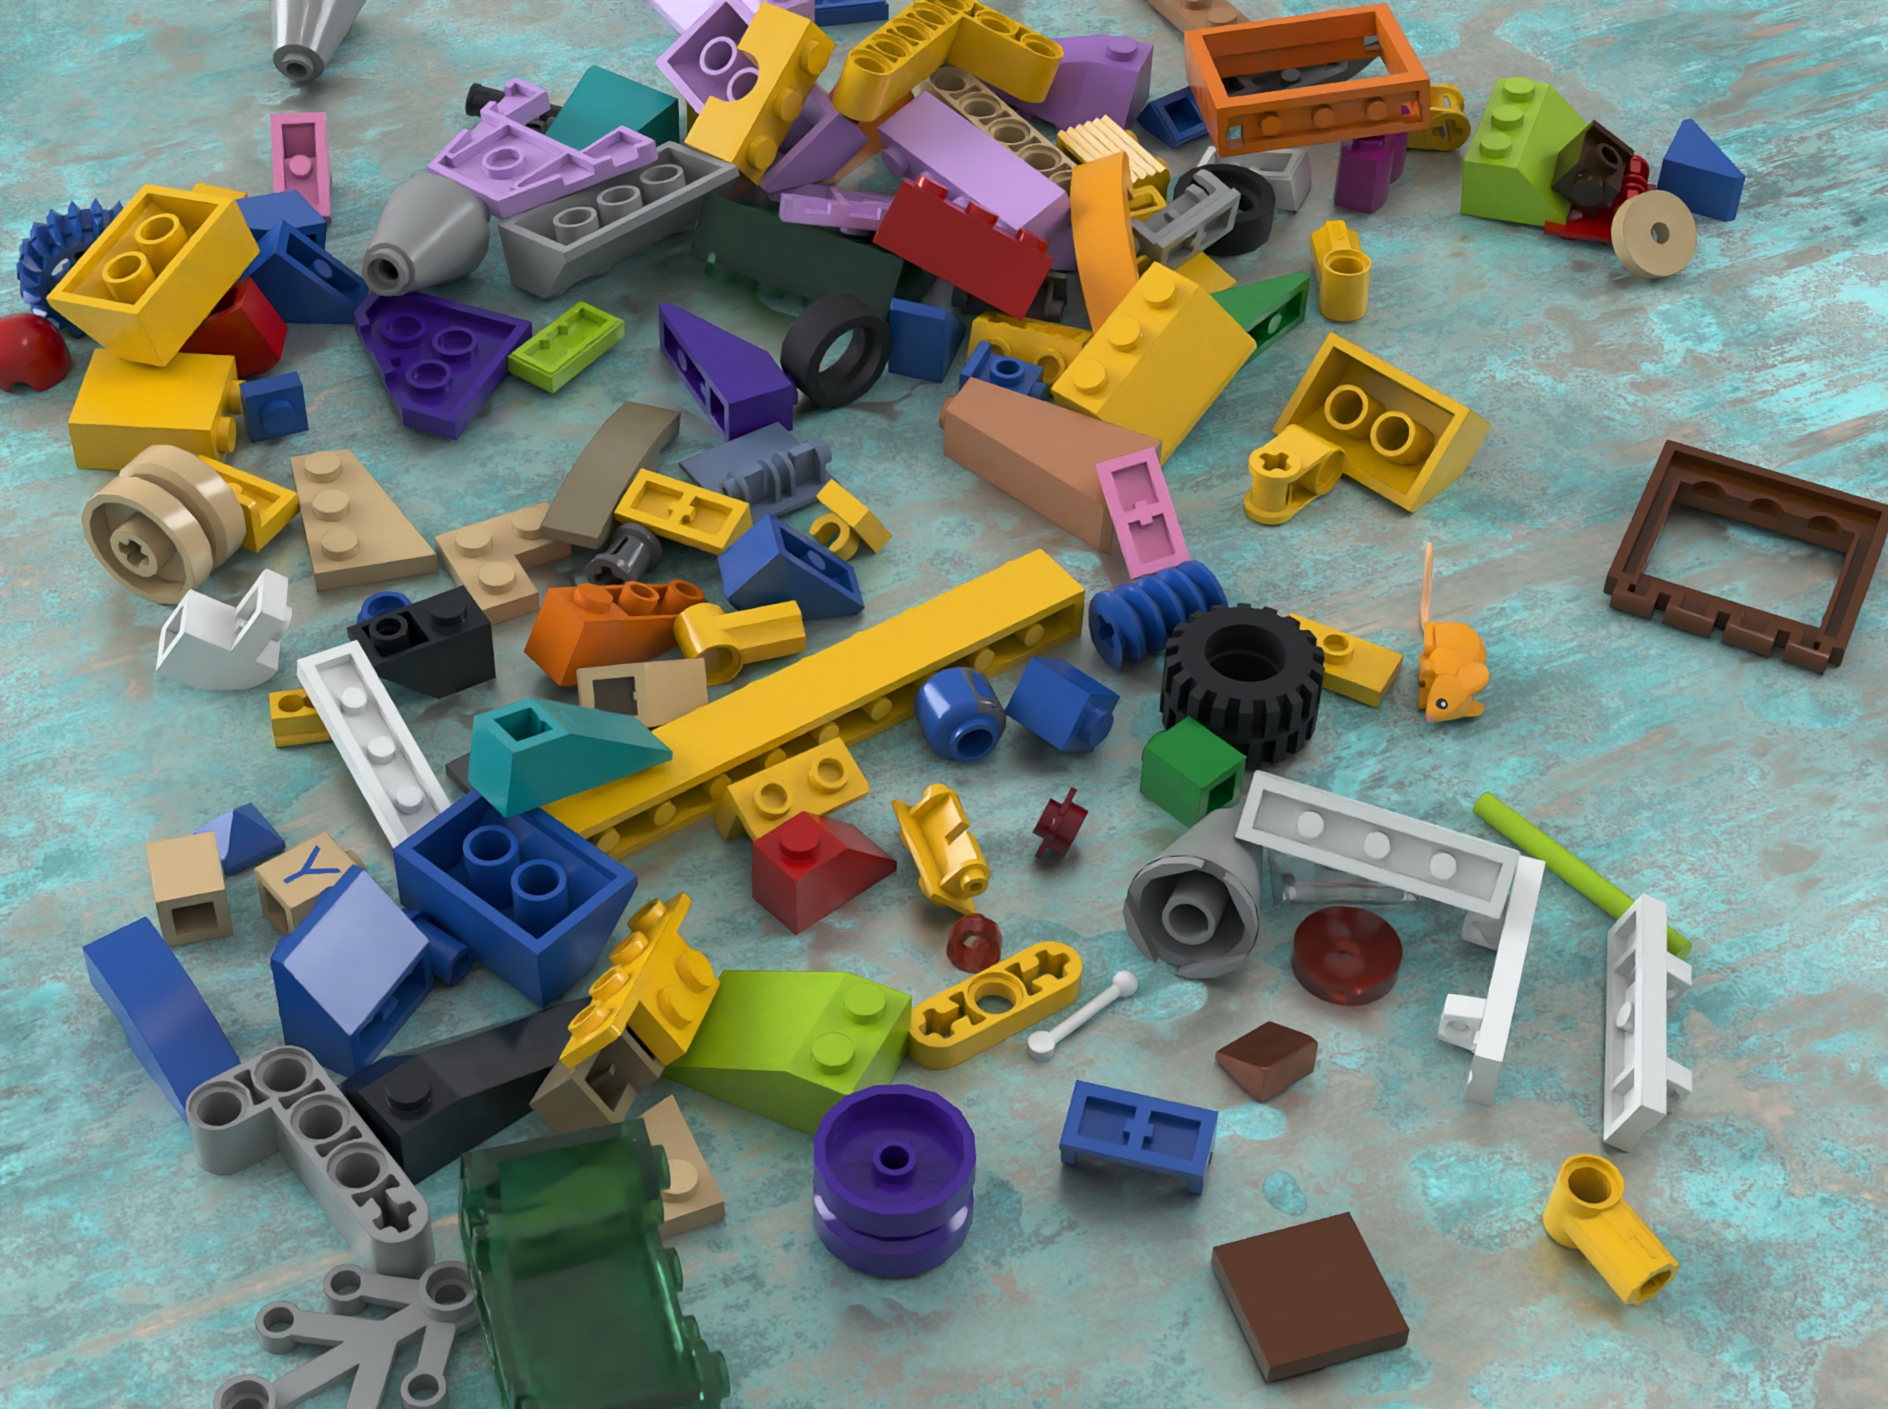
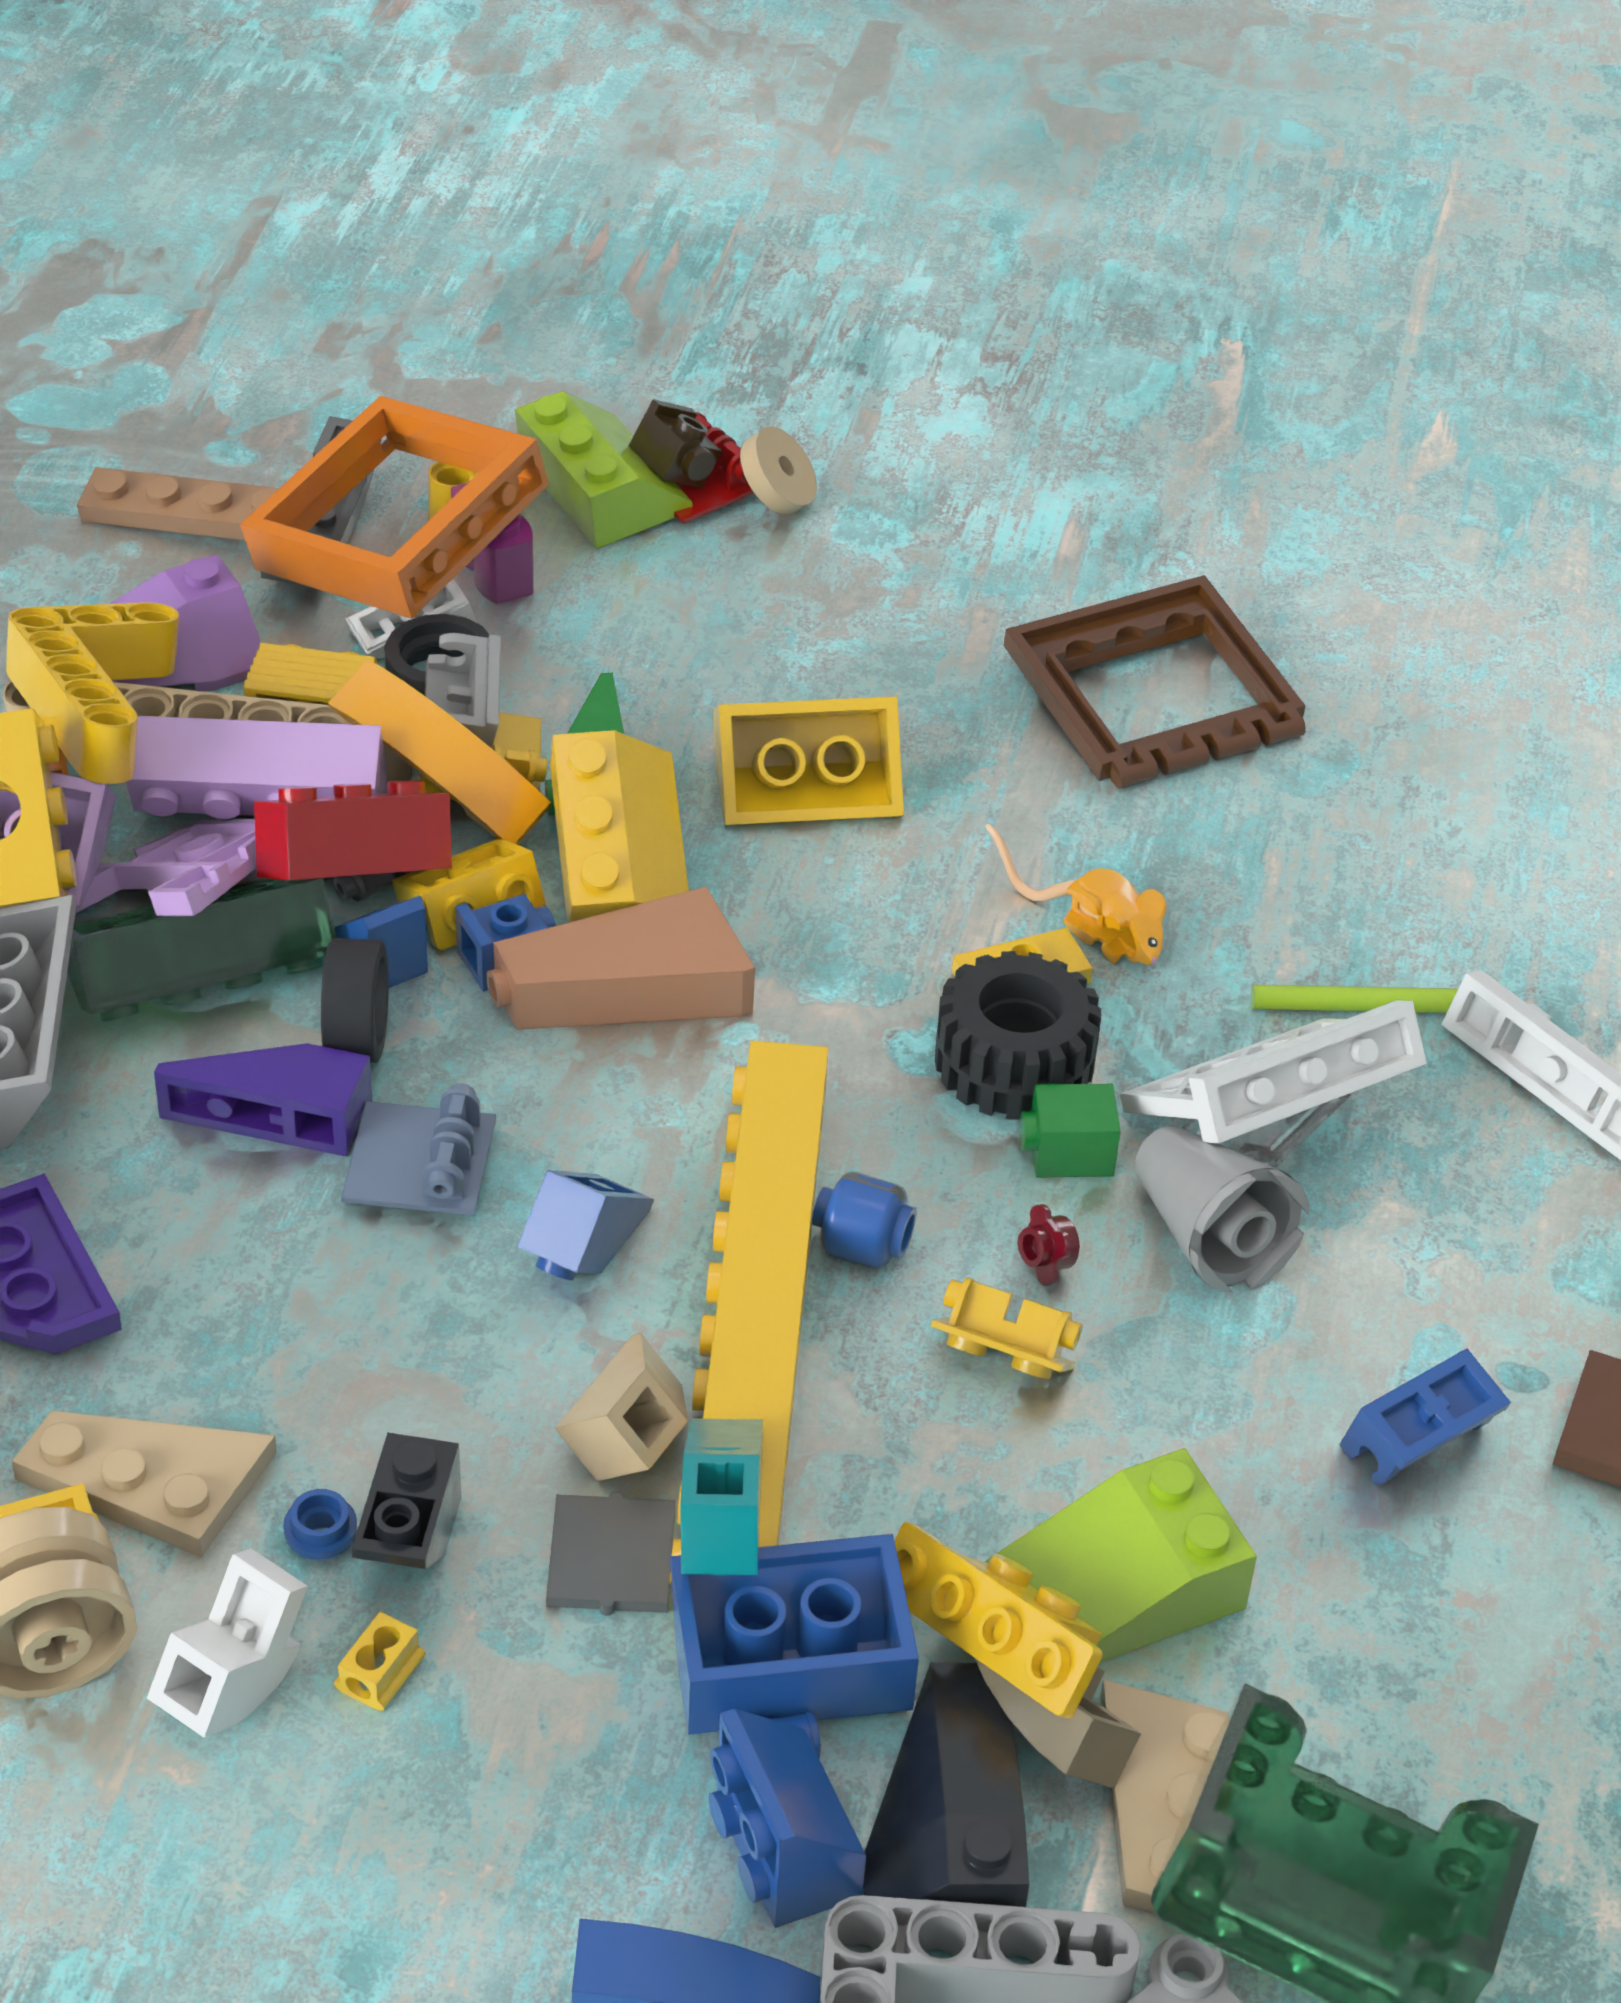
camera: 50 degrees left, 0 degrees up
tan brick [146,831,234,947] -> none
blue slope [193,802,286,877] -> none
tan brick [255,831,368,936] -> none
white plate [297,640,451,848] -> none
tan plate [434,501,572,626] -> none
lime plate [507,300,625,394] -> none
orange slope [523,580,709,686] -> none
dark tan slope [539,401,681,550] -> none
dark grey bush [585,522,663,586] -> none
yellow hinge [614,468,753,568] -> none
yellow piece [673,600,806,686] -> none
yellow bracket [713,736,870,842] -> none
red slope [752,811,897,935] -> none
yellow tile [809,479,892,561] -> none
dark purple wheel [813,1084,976,1277] -> none
yellow beam [908,941,1083,1070] -> none
clear red hinge [946,913,1003,974] -> none
blue brick [1005,657,1121,752] -> none
white hinge [1027,970,1139,1061] -> none
blue piece [1088,560,1229,669] -> none
bright pink hinge [1095,447,1191,583] -> none
blue slope [1137,86,1209,149] -> none
copper slope [1215,1021,1318,1103] -> none
yellow piece [1243,424,1347,525] -> none
clear red piece [1291,906,1403,1006] -> none
yellow piece [1310,220,1372,322] -> none
white hinge [1438,855,1546,1106] -> none
blue slope [1656,119,1746,222] -> none

